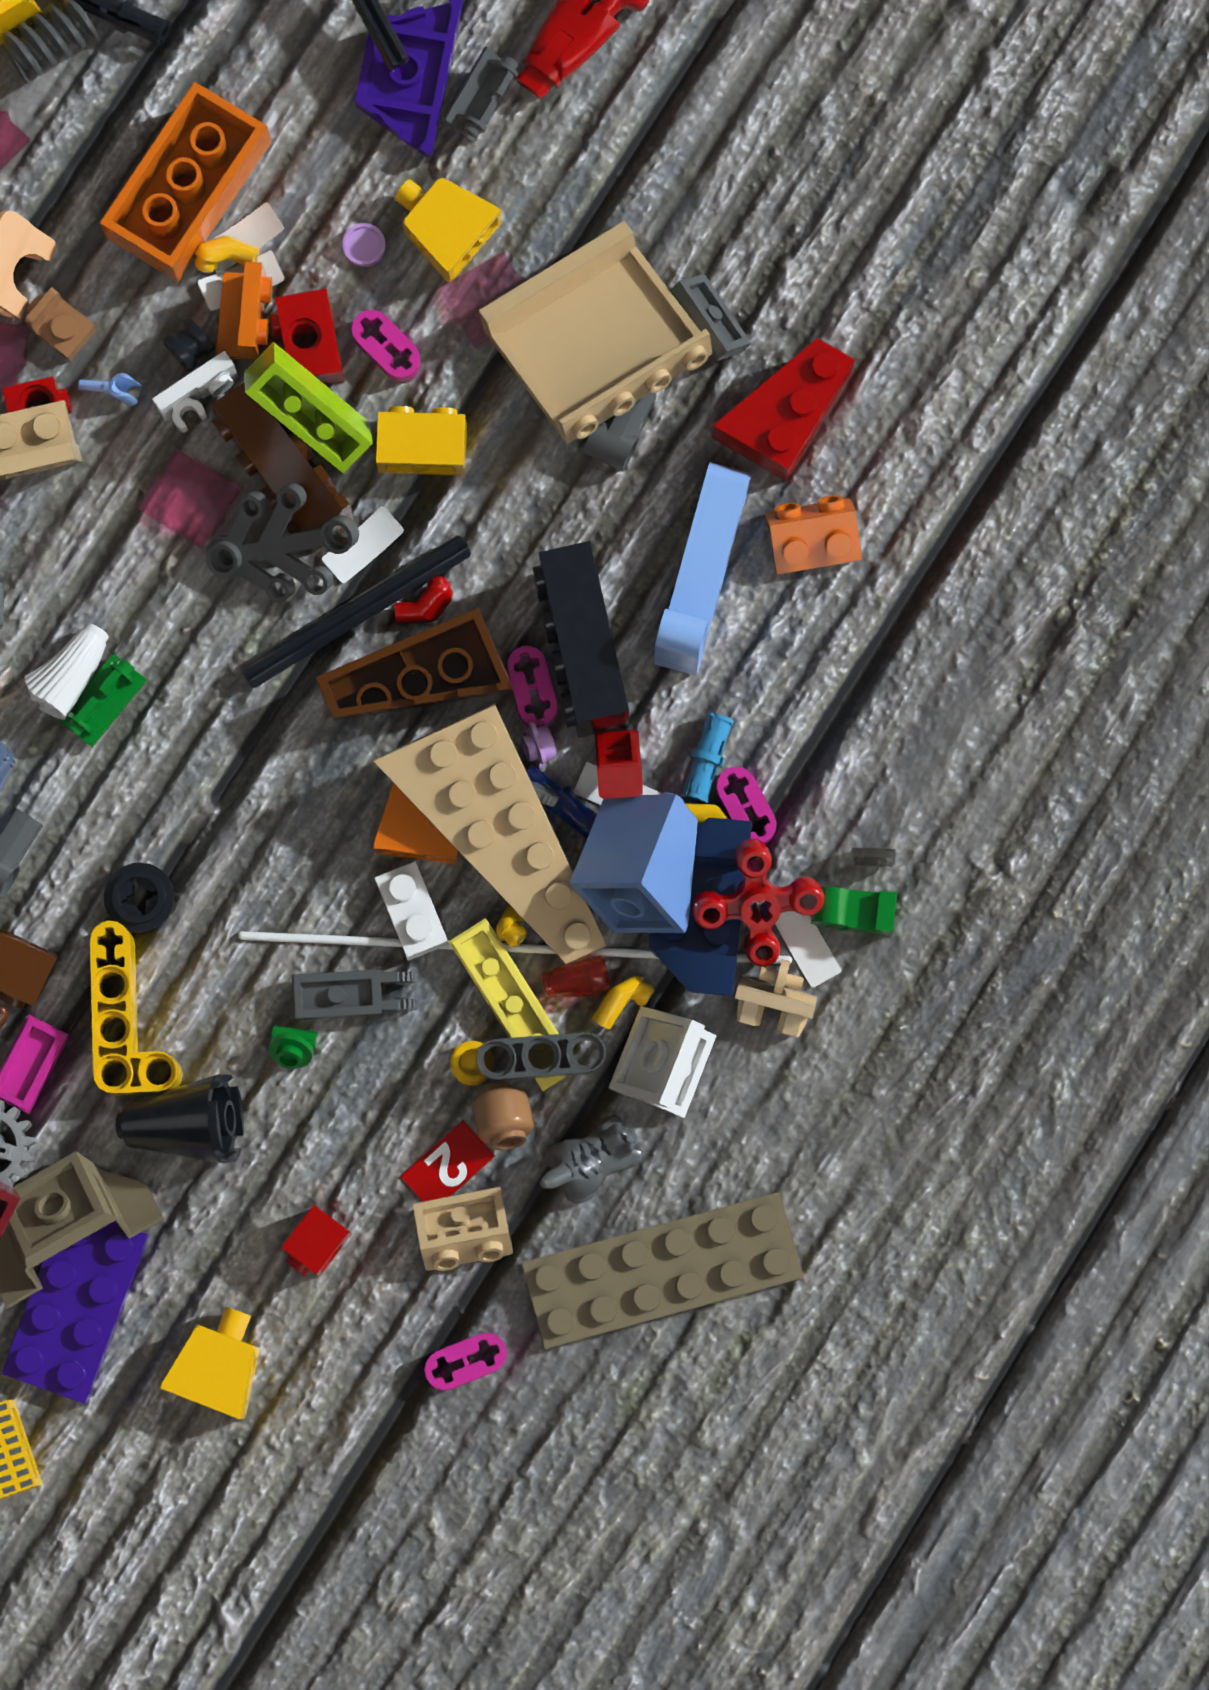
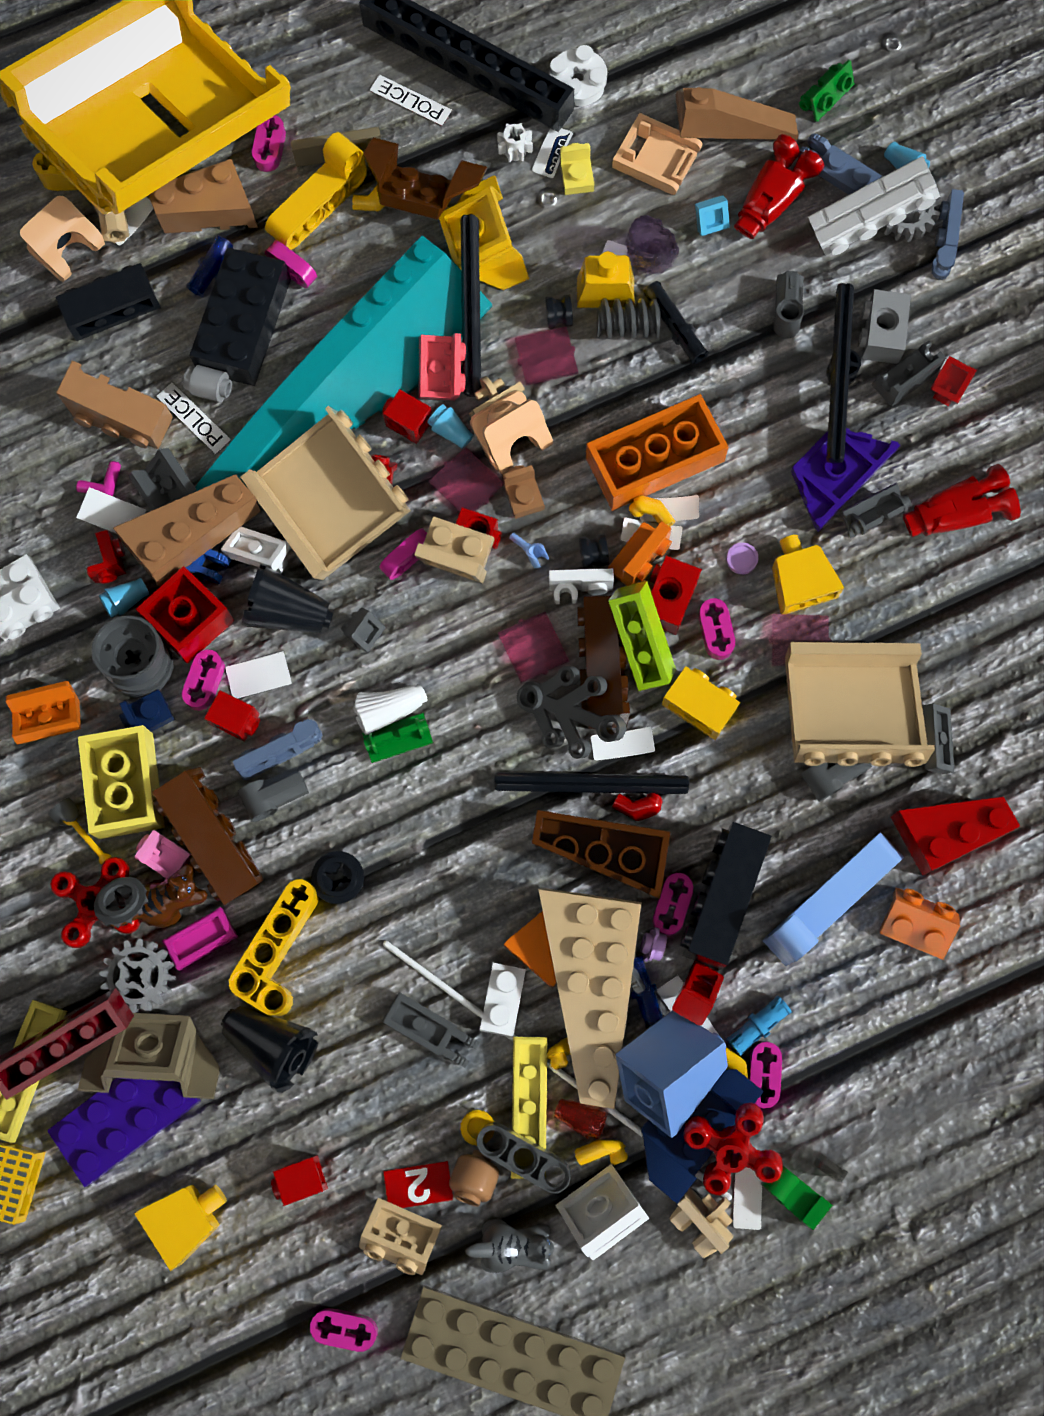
camera: 35 degrees right, 5 degrees down
green plate [268,1025,318,1069] -> none

